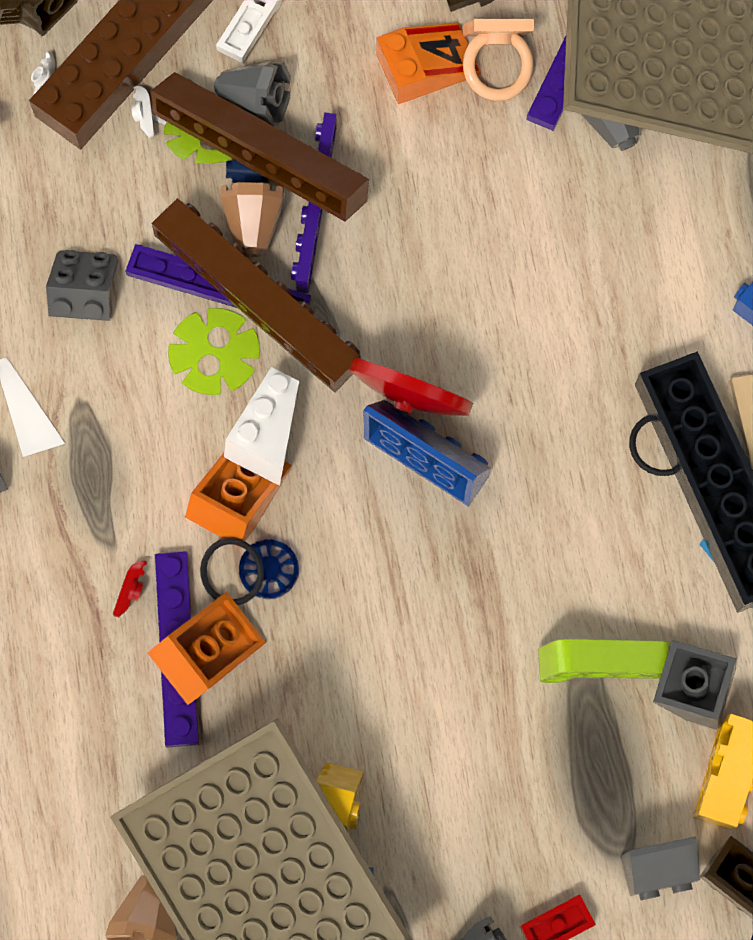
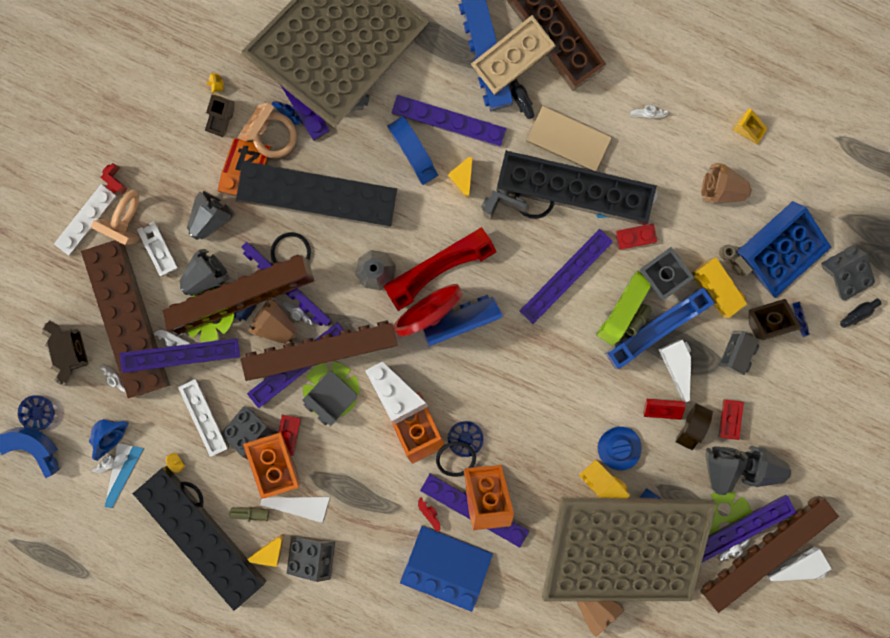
camera: 55 degrees left, 15 degrees up
none -> dark purple plate [119,338,240,373]
none -> white plate [178,379,229,457]
none -> dark grey cone [187,191,235,240]
none -> black brick [236,161,397,228]
none -> orange slope [243,432,300,499]
none -> black tyre [271,232,311,263]
none -> blue piece [272,101,302,125]
none -> red plate [278,414,301,456]
none -> white piece [282,301,314,325]
none -> dark grey bracket [302,371,357,426]
none -> dark grey cone [355,250,396,290]
none -> red arch [383,227,497,311]
none -> blue arch [387,116,439,185]
none -> dark purple plate [392,95,506,148]
none -> blue slope [400,526,493,612]
none -> yellow slope [448,157,472,198]
none -> dark grey bracket [481,189,529,219]
none -> dark purple plate [519,229,613,324]
none -> blue hat [598,426,641,471]
none -> blue arch [605,288,715,369]
none -> red plate [615,224,657,250]
none -> olive axle [626,304,652,336]
none -> red plate [643,398,686,420]
none -> white slope [658,340,691,402]
none -> dark brown brick [675,403,713,451]

